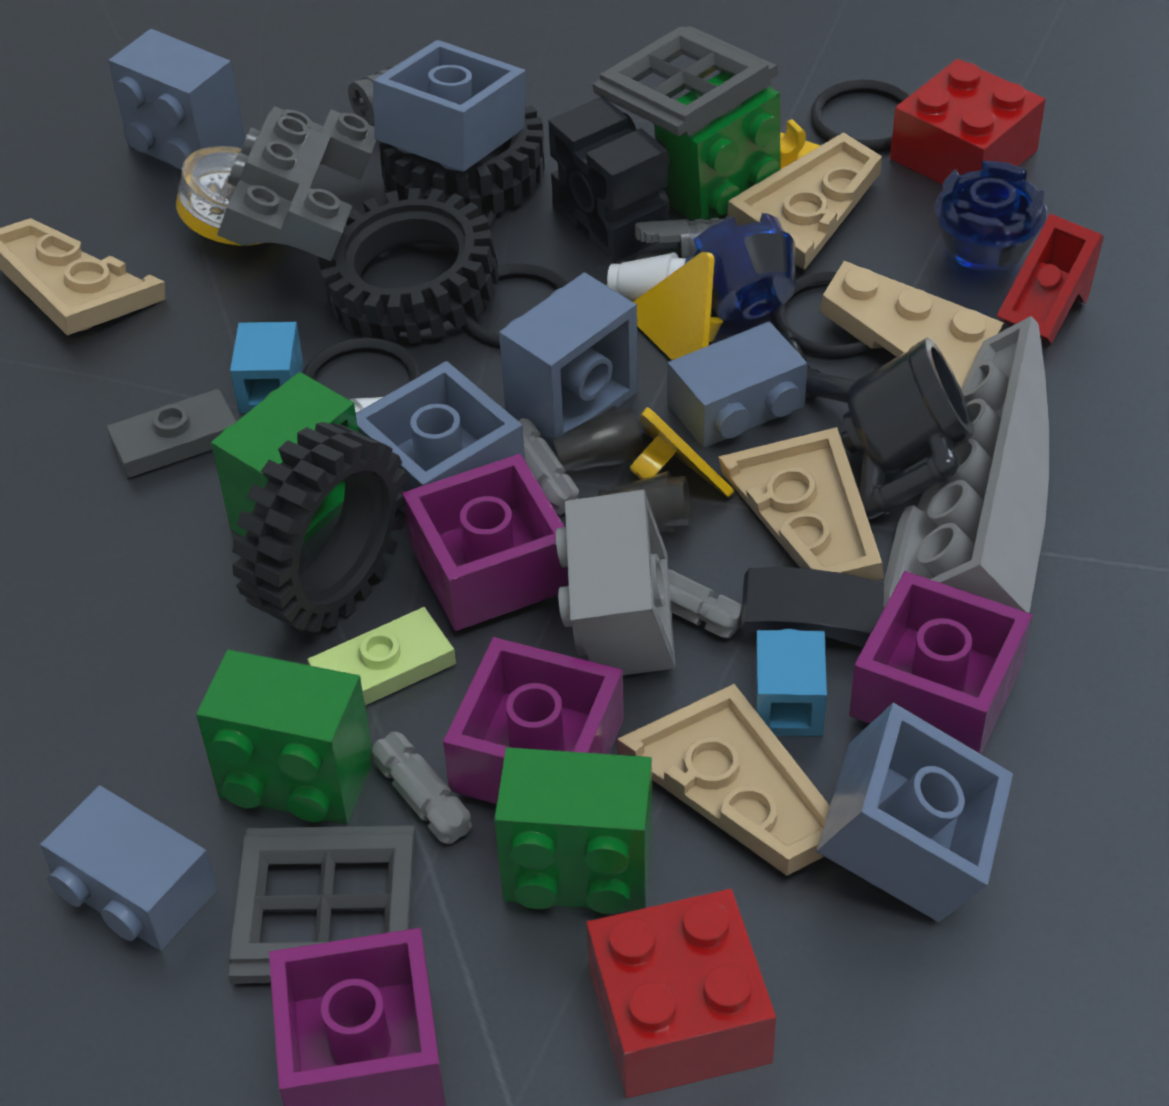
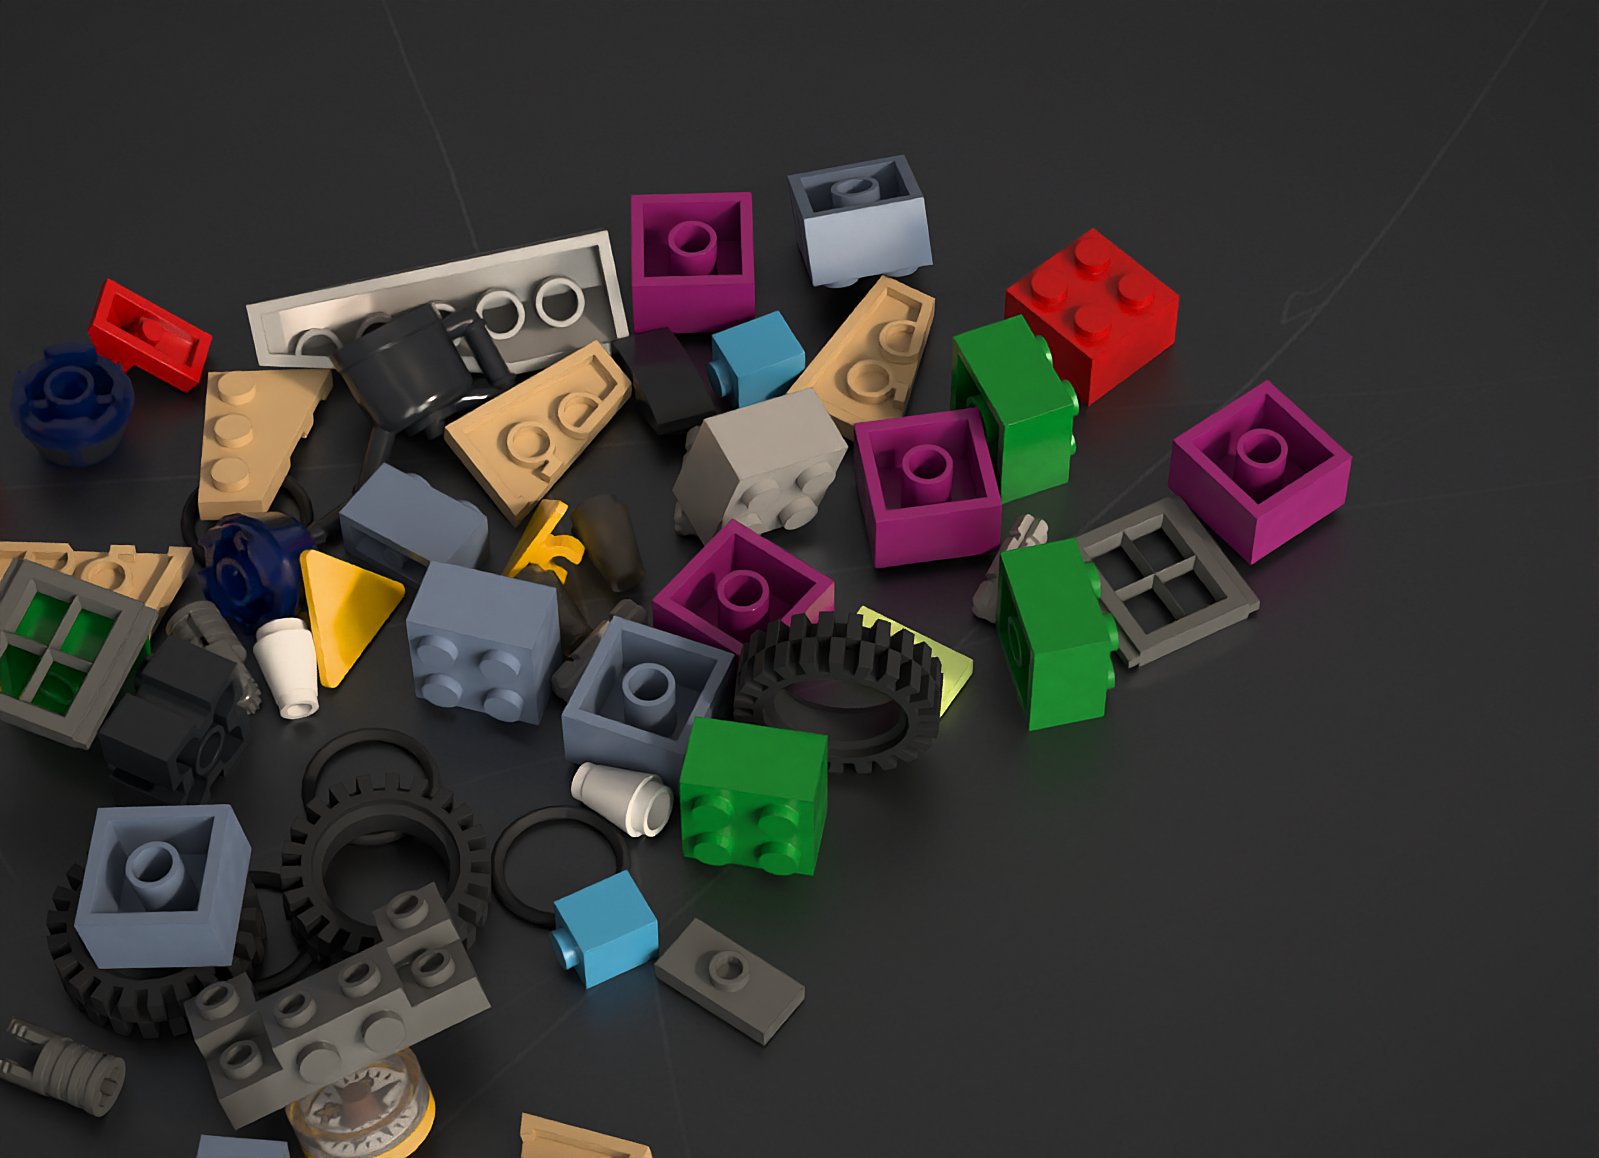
camera: 120 degrees left, 5 degrees up
sand blue brick [40,785,218,951] -> none

